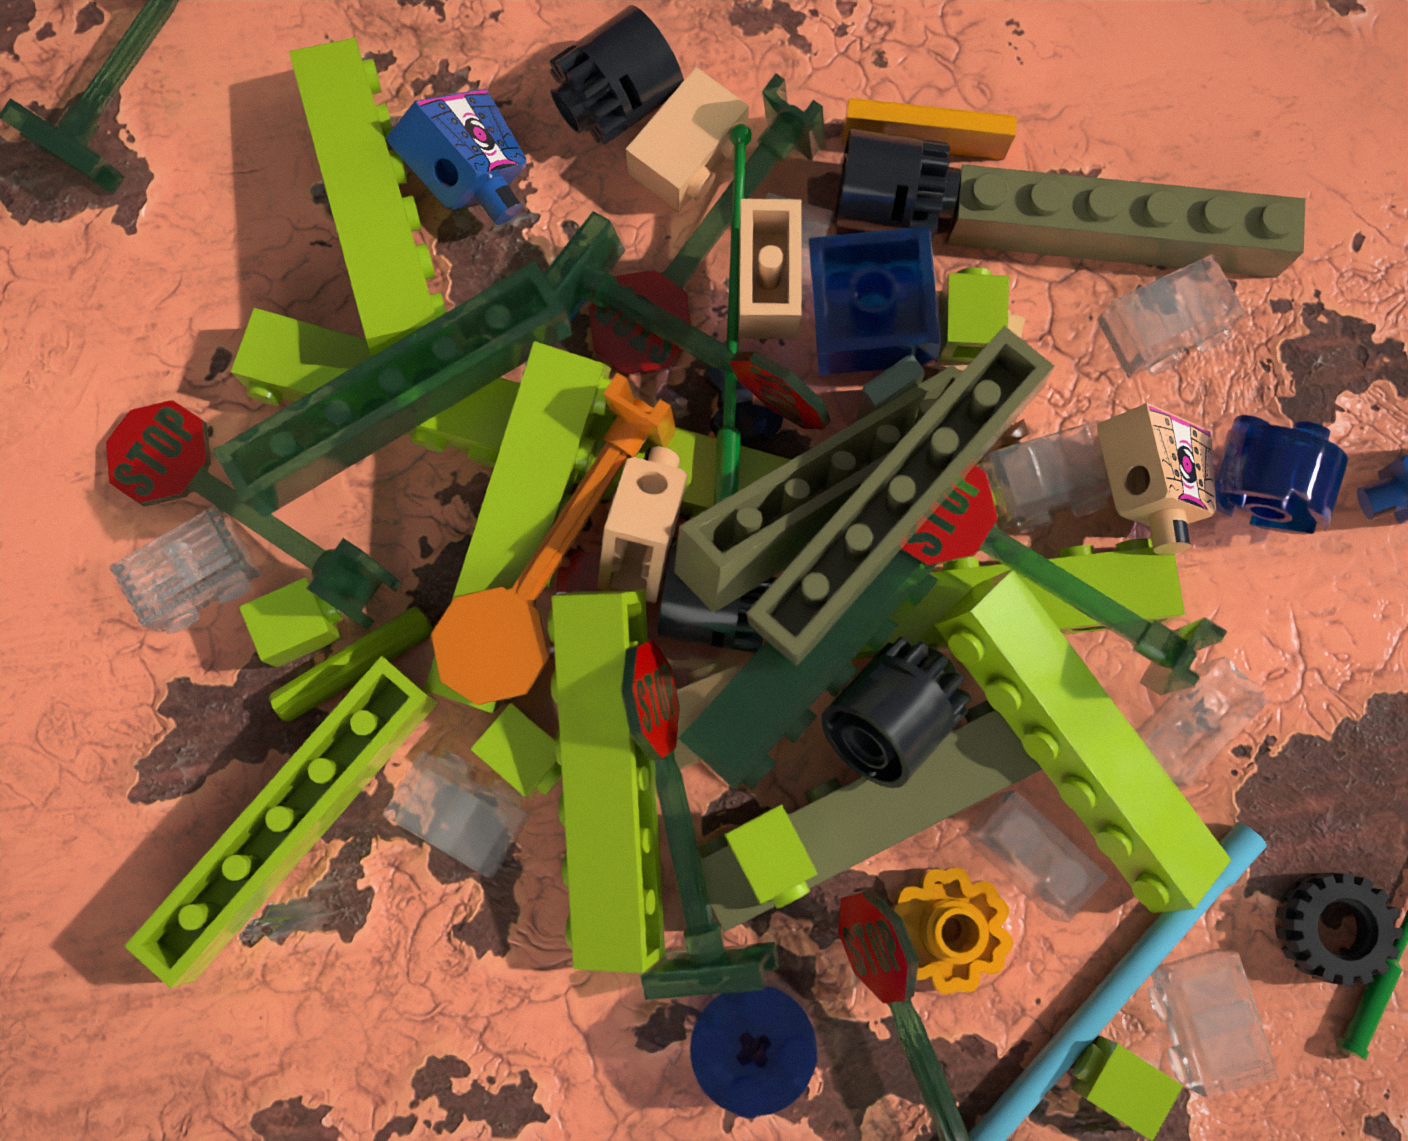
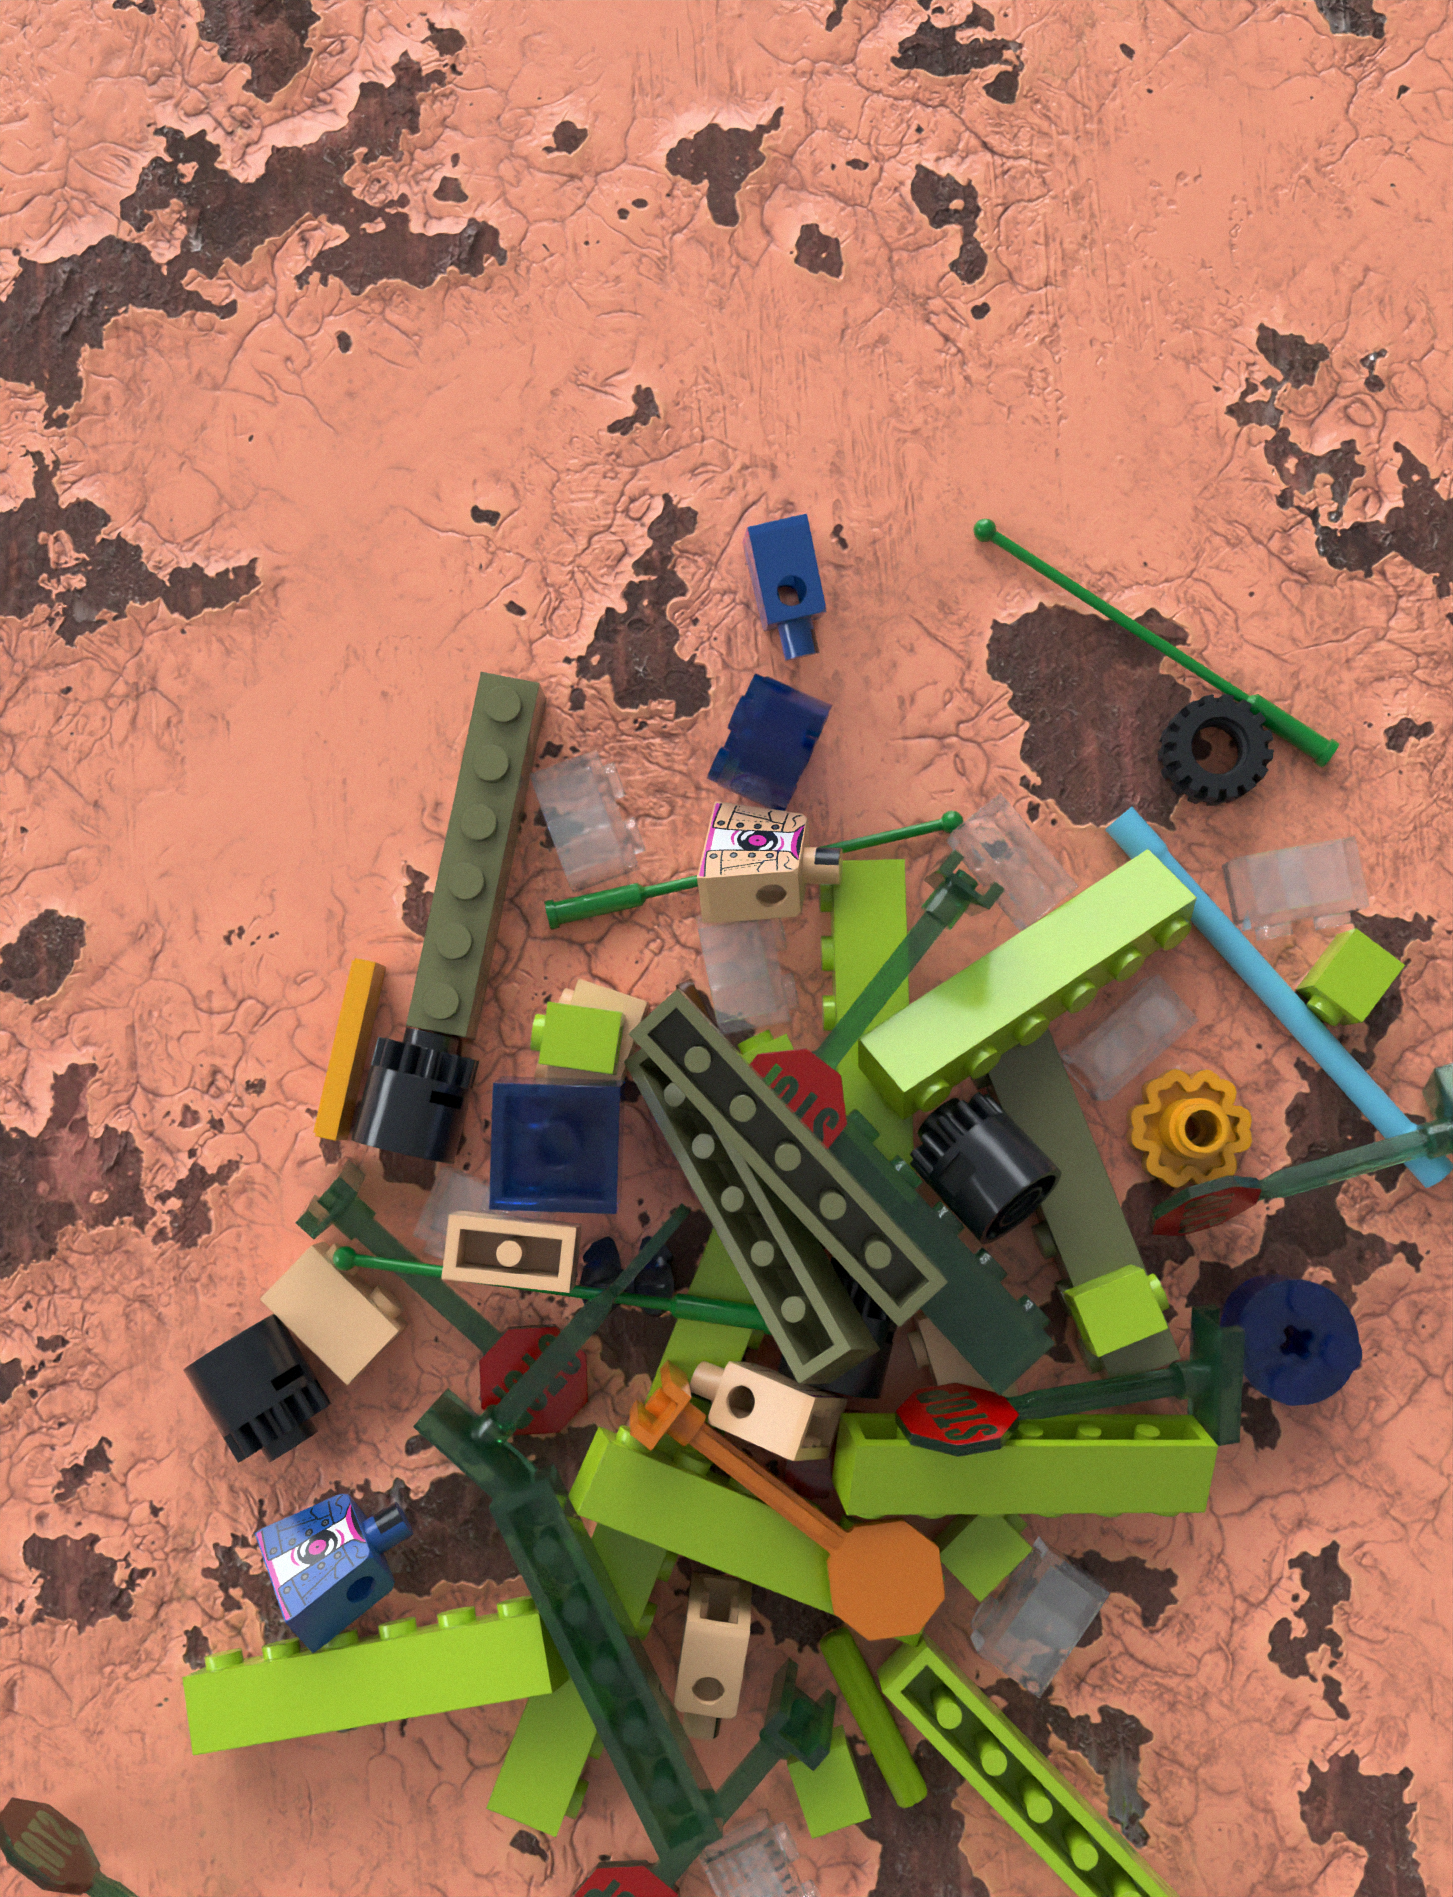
camera: 80 degrees left, 5 degrees up
sand green tile [856,355,925,420] -> none
none -> green piece [544,810,964,930]
none -> light nougat torso [673,1571,752,1740]

